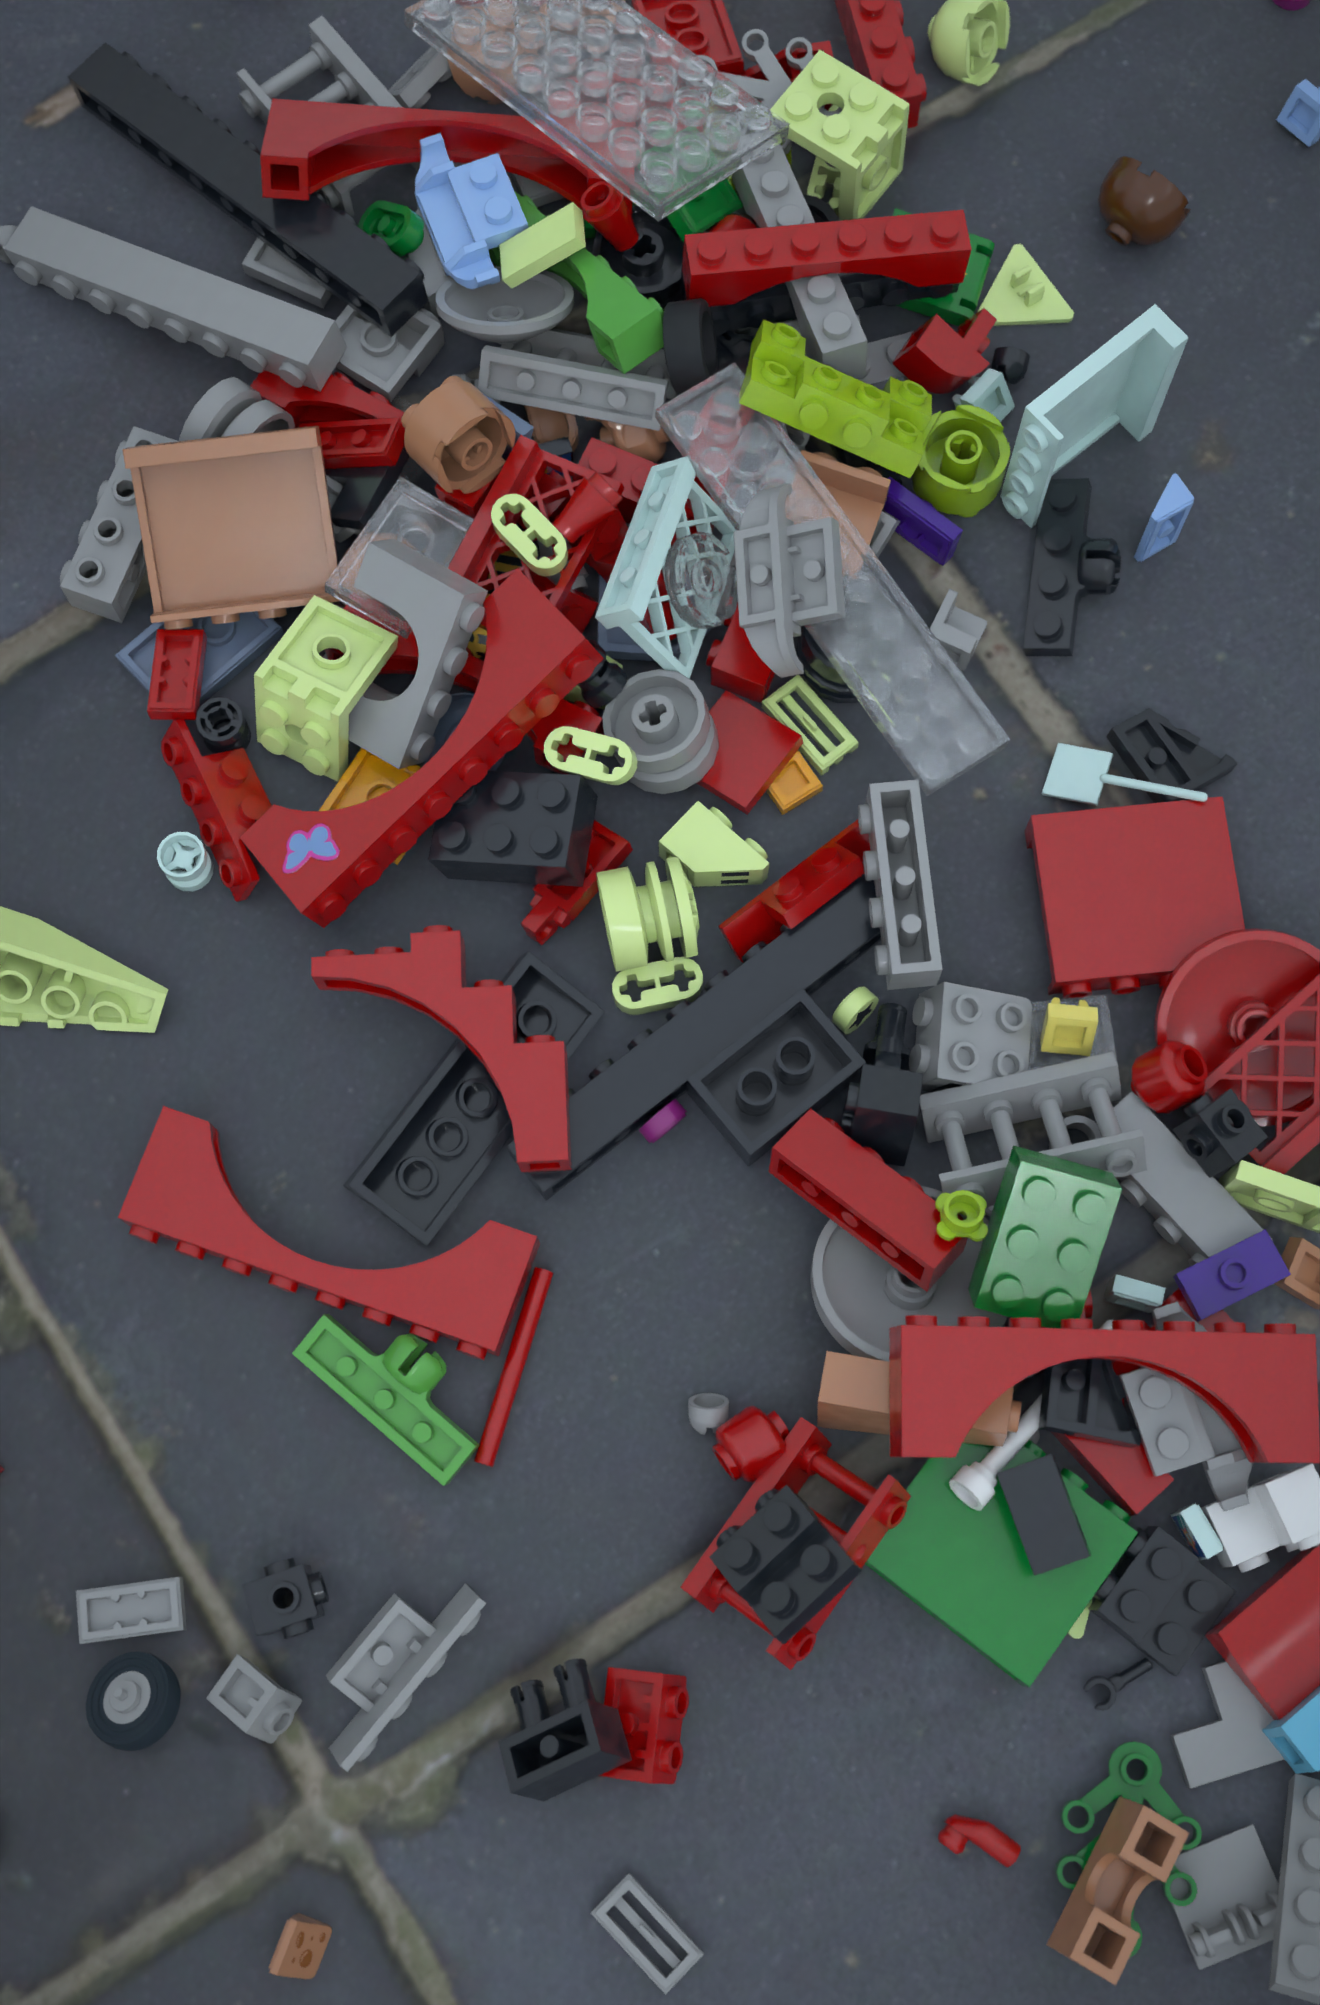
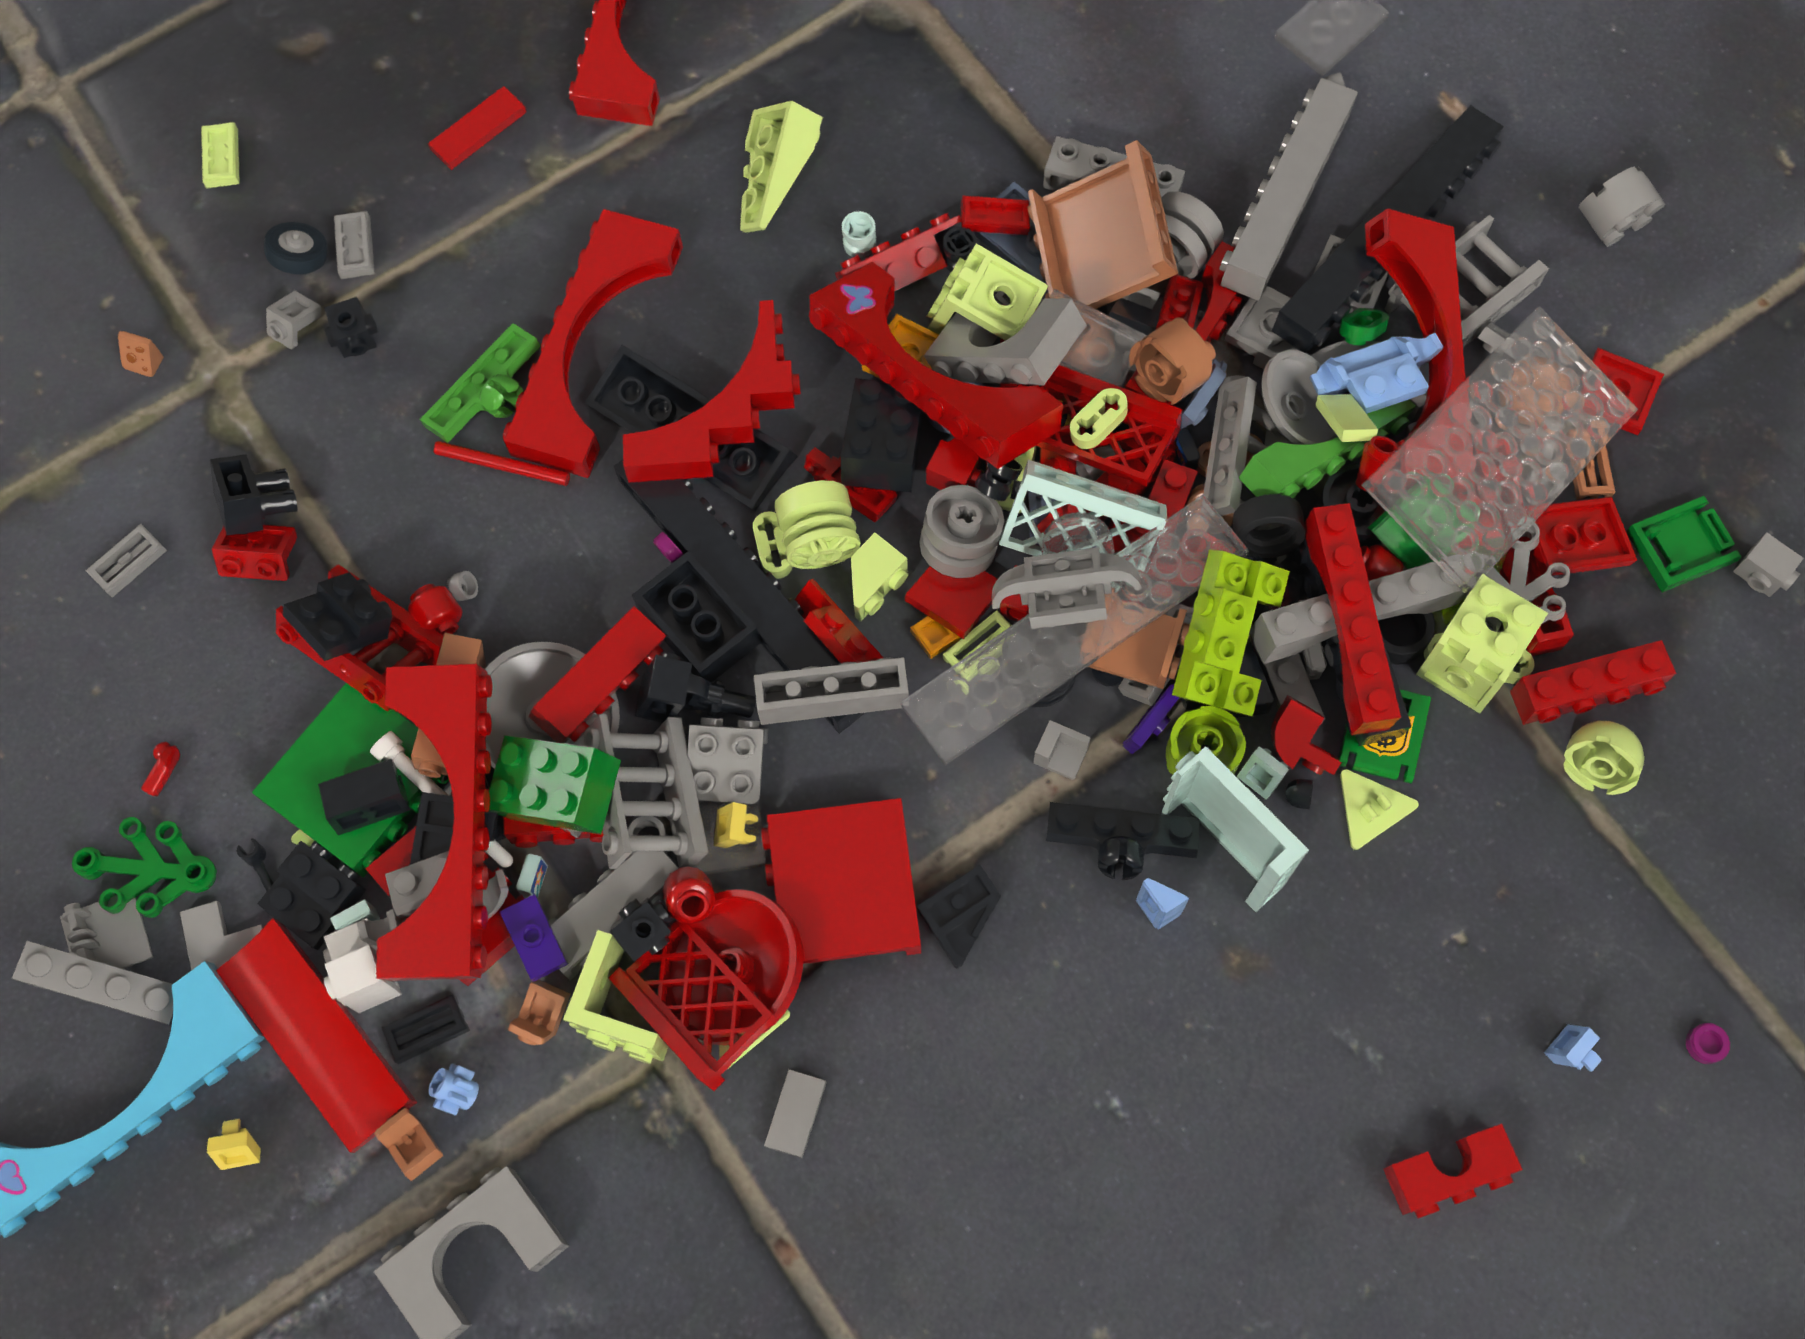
camera: 90 degrees right, 5 degrees down
light grey bracket [325,1583,486,1772] -> none
yellowish green beam [544,726,637,785] -> none
red cone [552,471,623,544] -> none
yellowish green tile [832,986,879,1035] -> none
lime plate [935,1190,988,1242] -> none
light aqua piece [1042,743,1208,806] -> none
nougat arch [1046,1797,1189,1986] -> none
reddish brown cylinder [1098,156,1190,246] -> none

